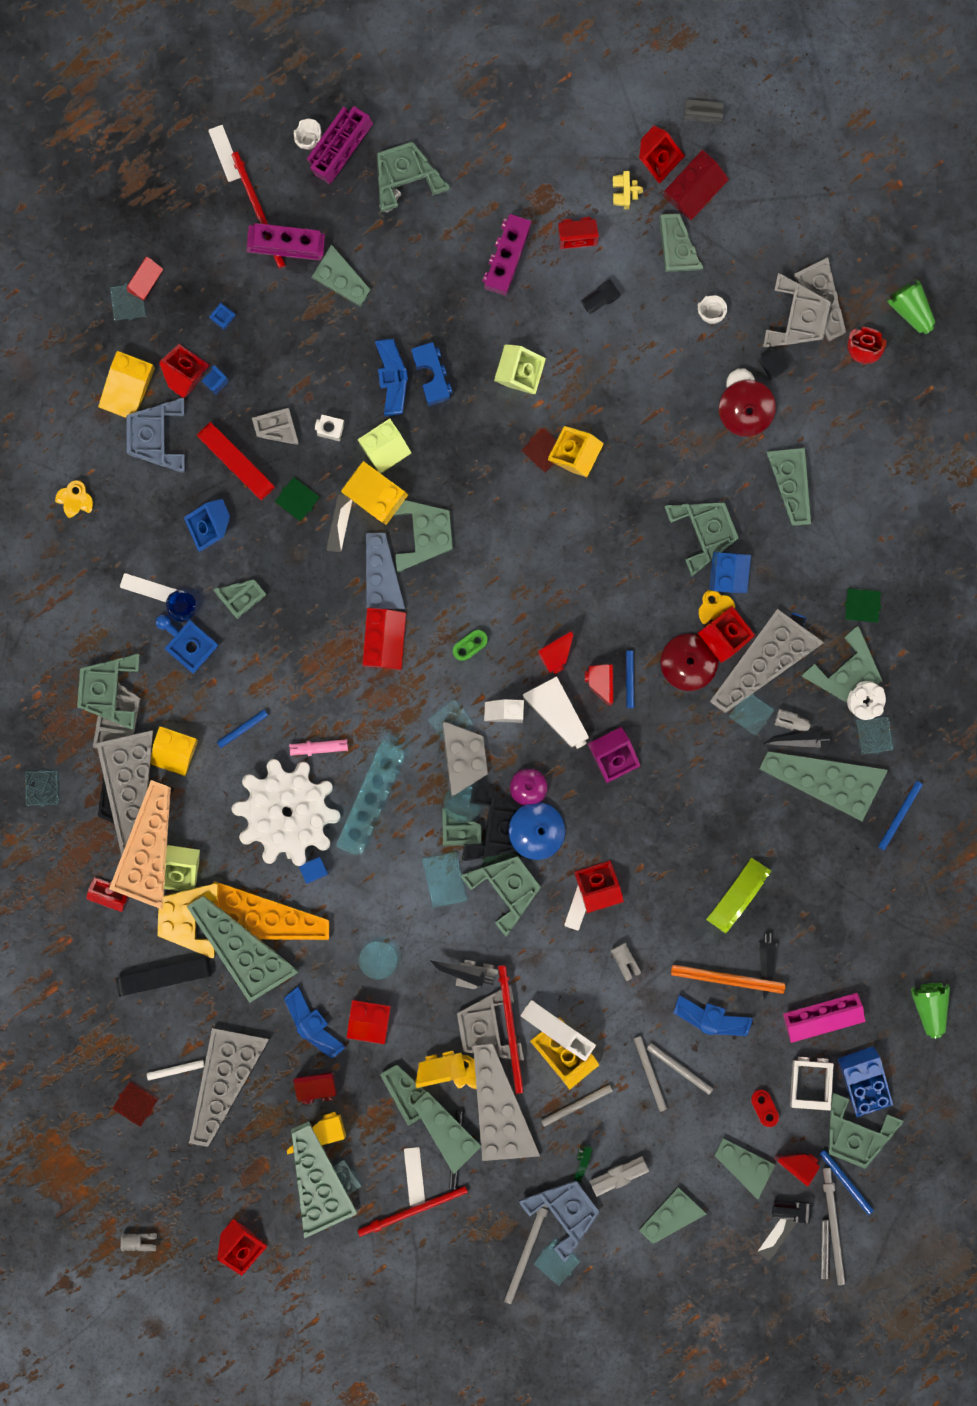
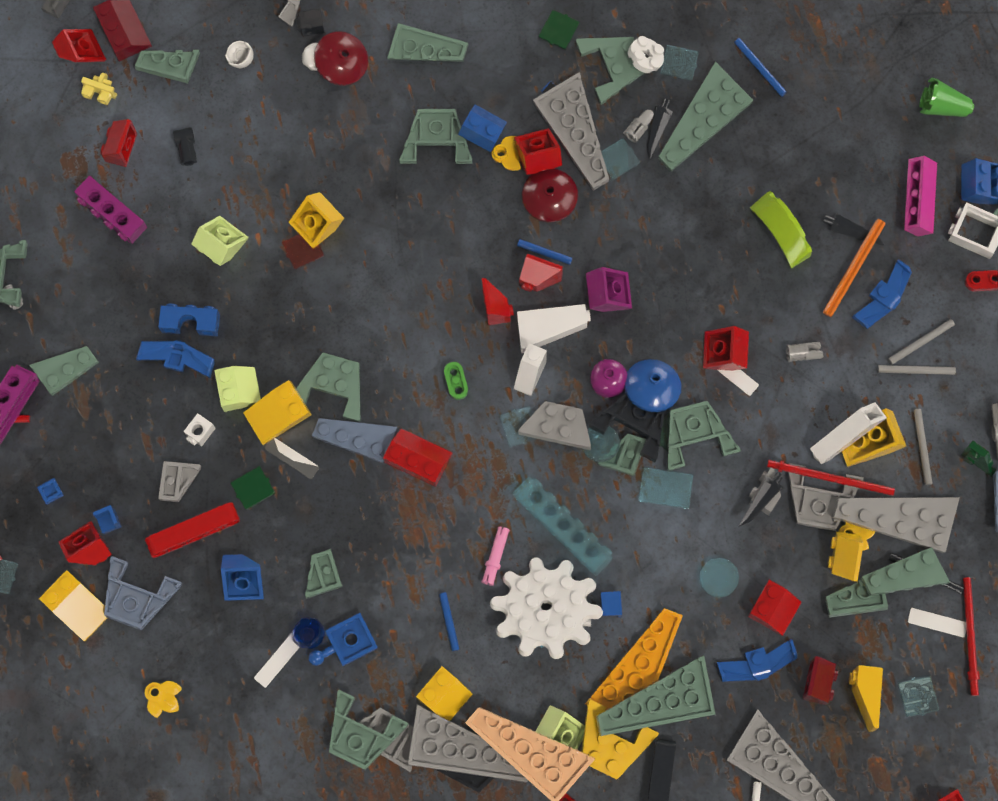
camera: 65 degrees left, 10 degrees down
sand green wing [291,1121,357,1238] -> none

